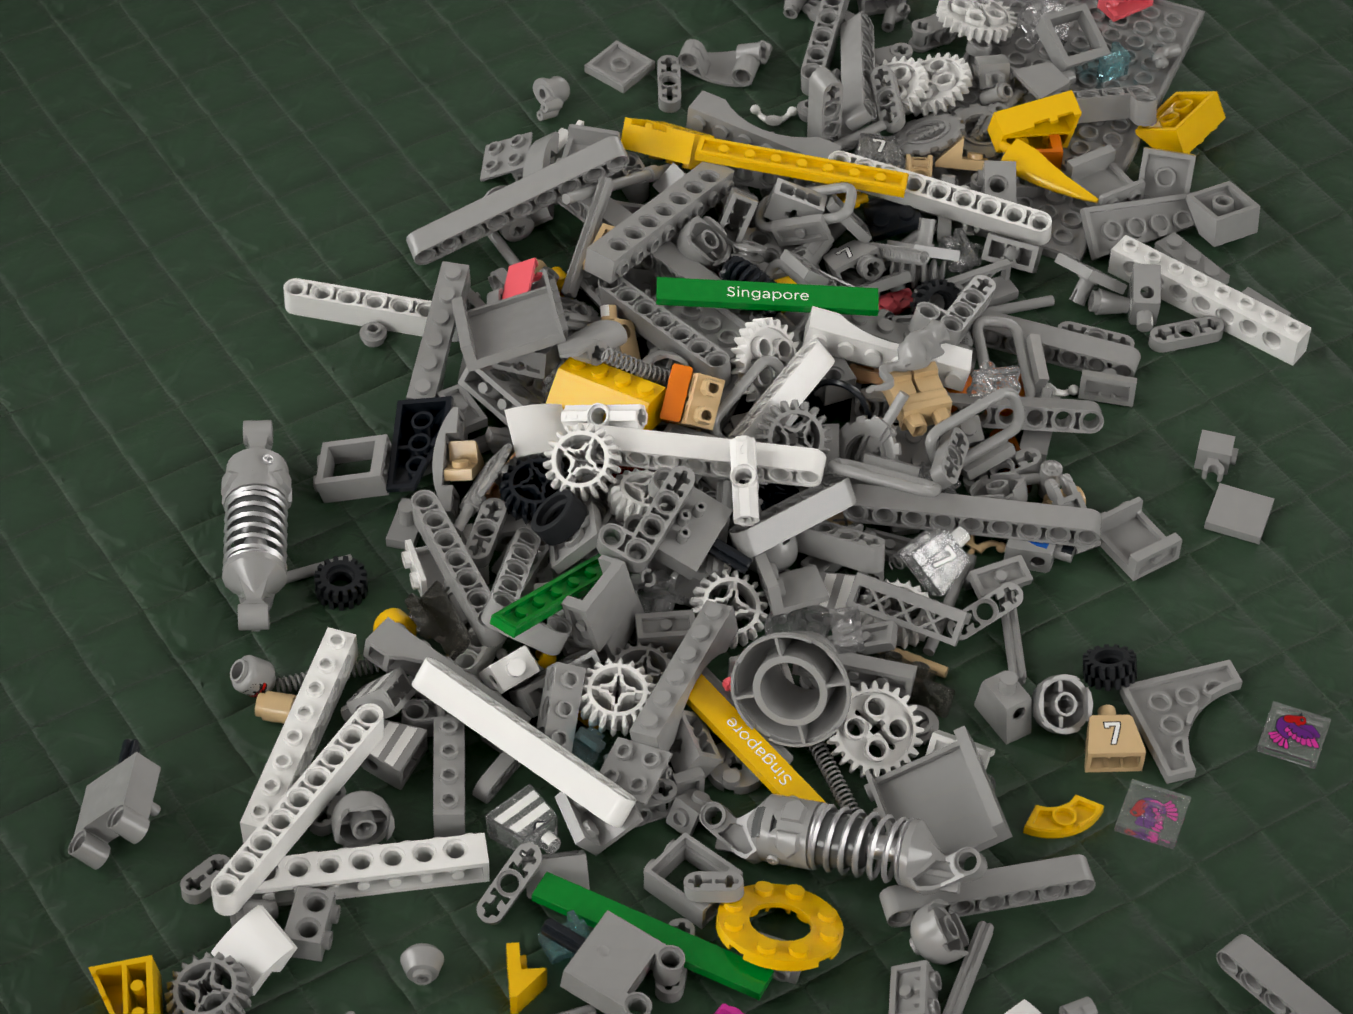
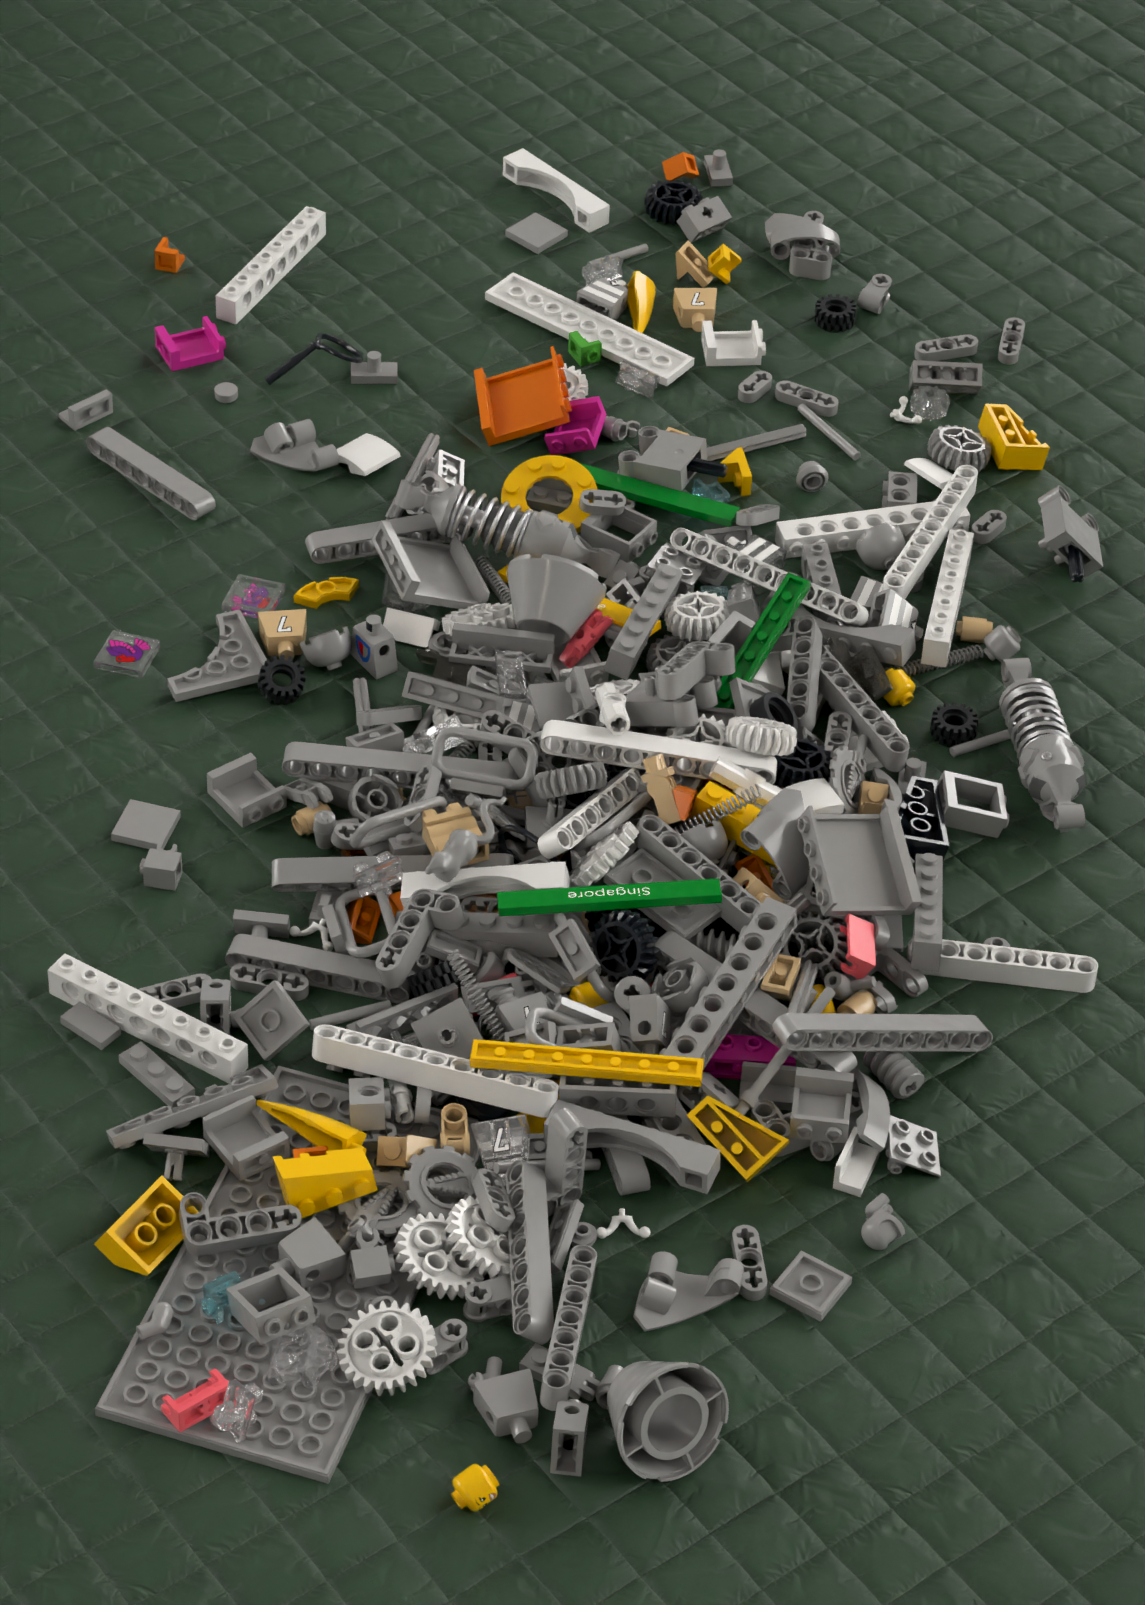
camera: 175 degrees right, 5 degrees down
light grey slope [1186,181,1260,247] -> none

